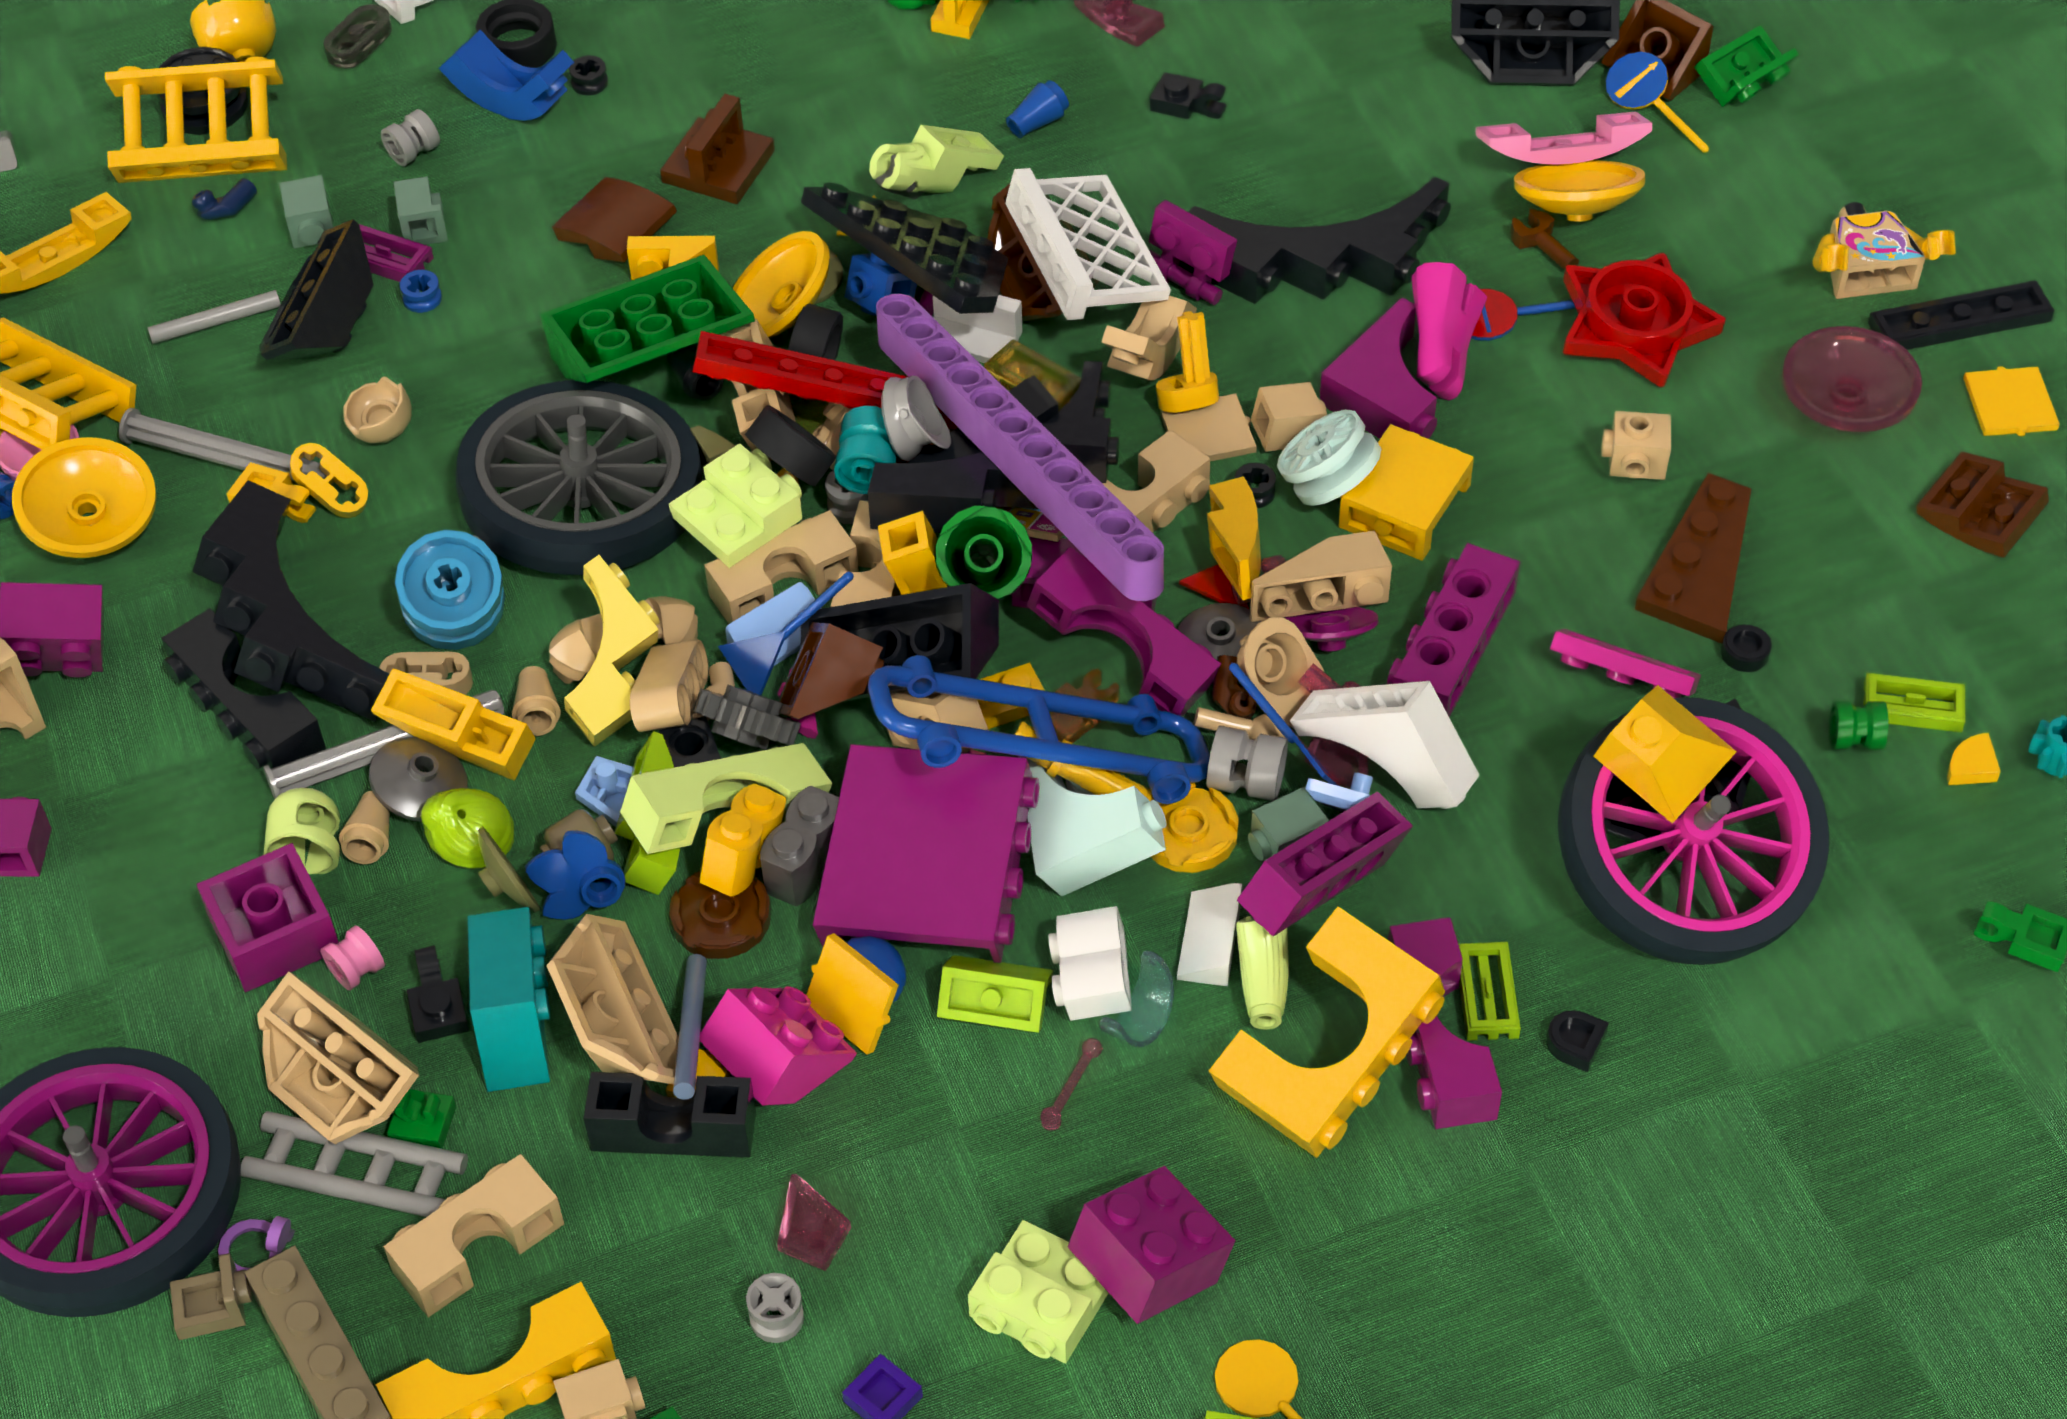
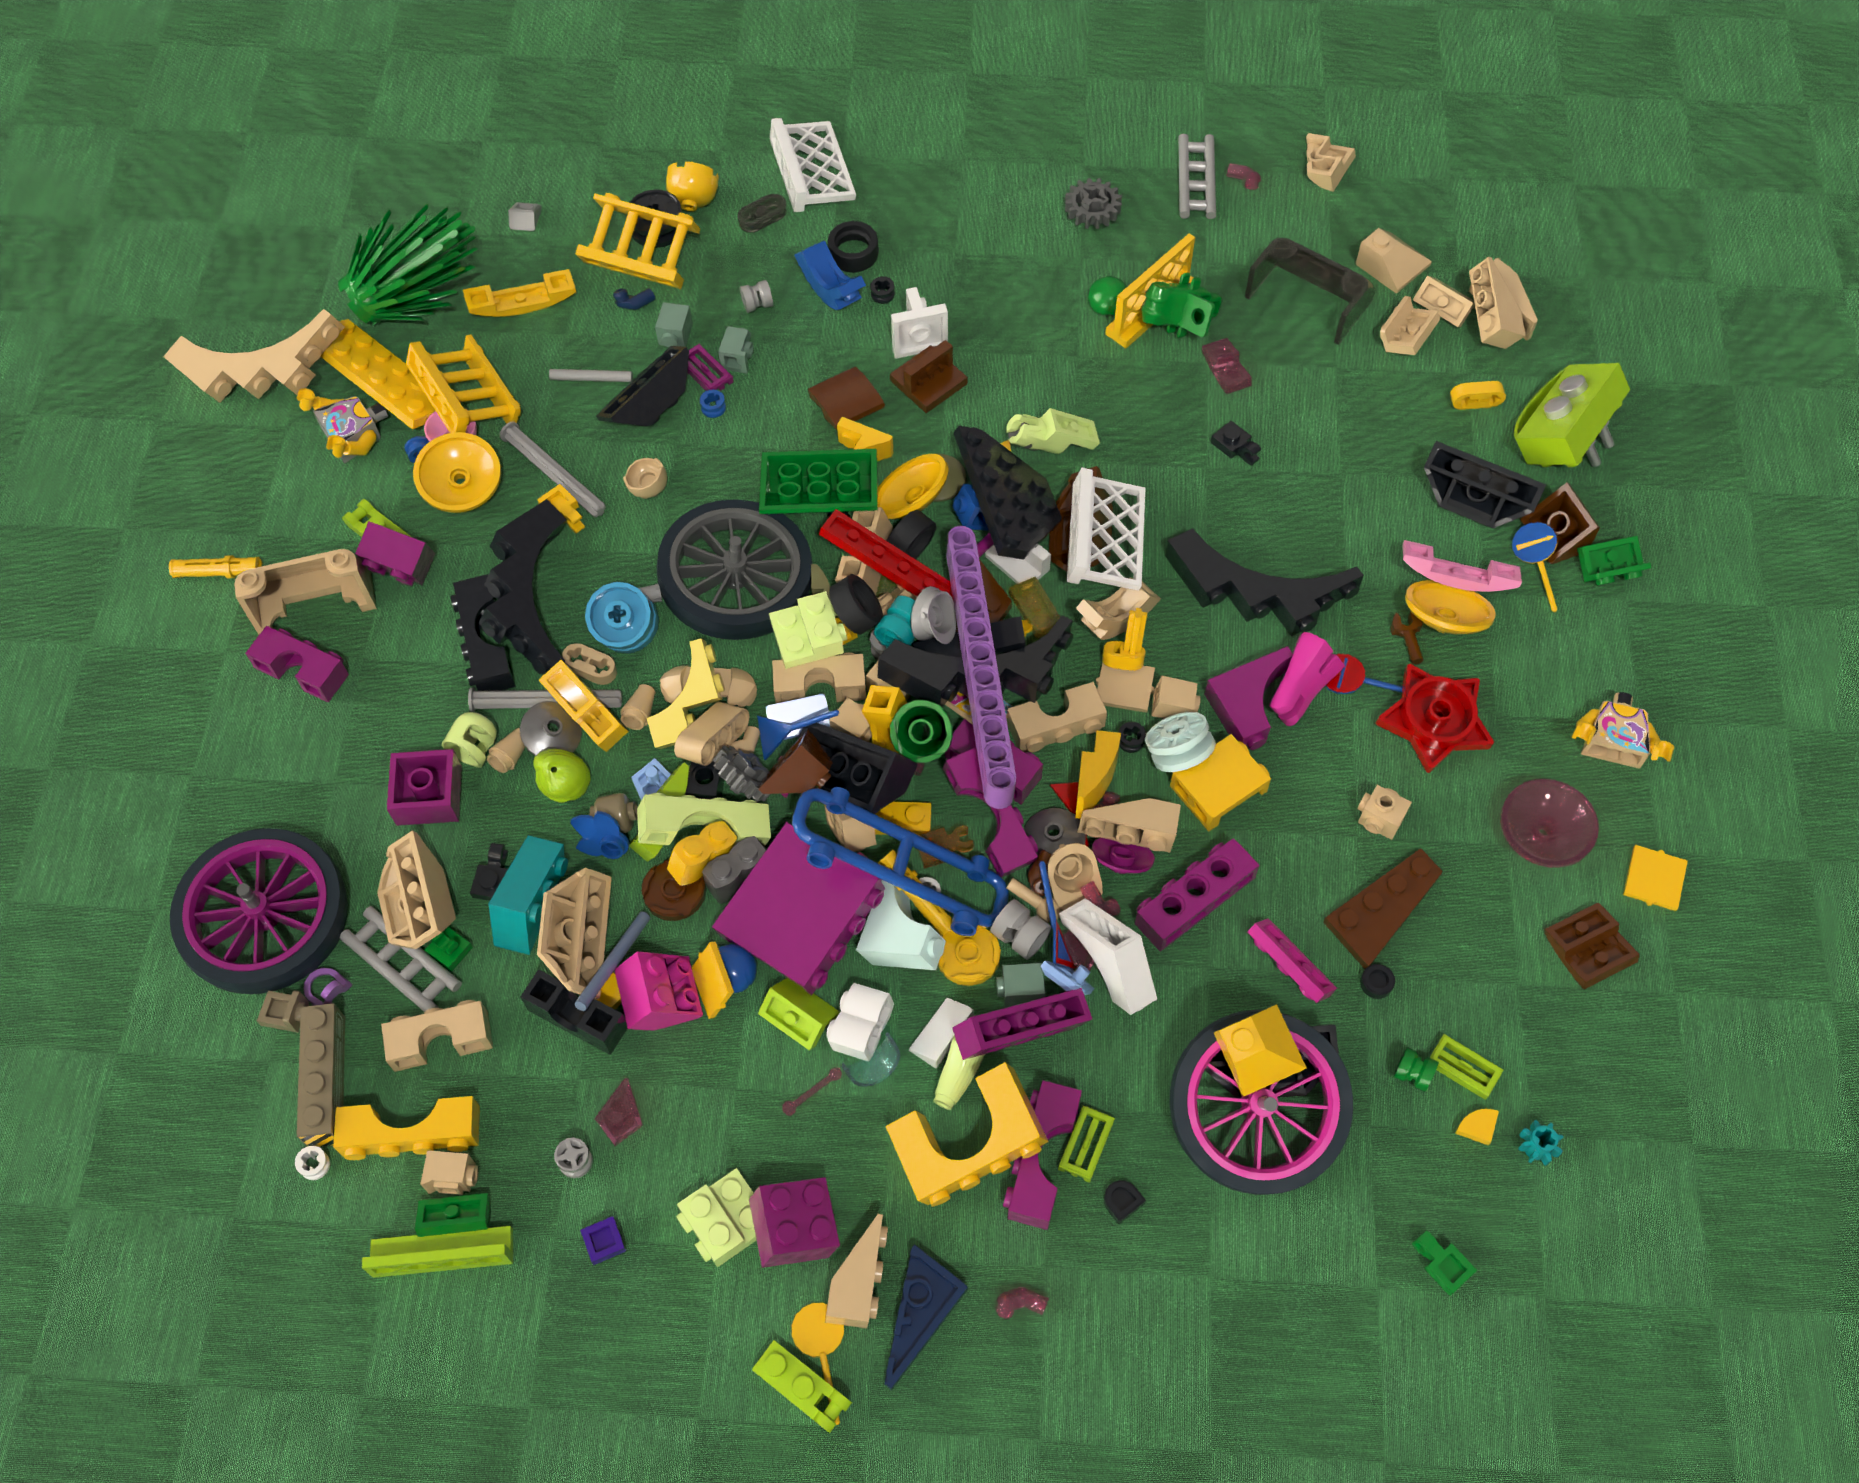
camera: 25 degrees right, 10 degrees up
yellow beam [290,443,368,518] -> none
bright pink wheel [320,925,385,991] -> none
olive dish [478,826,541,913] -> none
blue cone [1006,80,1069,138] -> none
magenta plate [1148,200,1237,305] -> none
black tile [1868,280,2055,354] -> none
none -> tan slope [825,1214,888,1329]
none -> dark blue wing [884,1244,968,1391]
none -> white bracket [891,287,948,359]
none -> clear pink arm [995,1287,1049,1319]

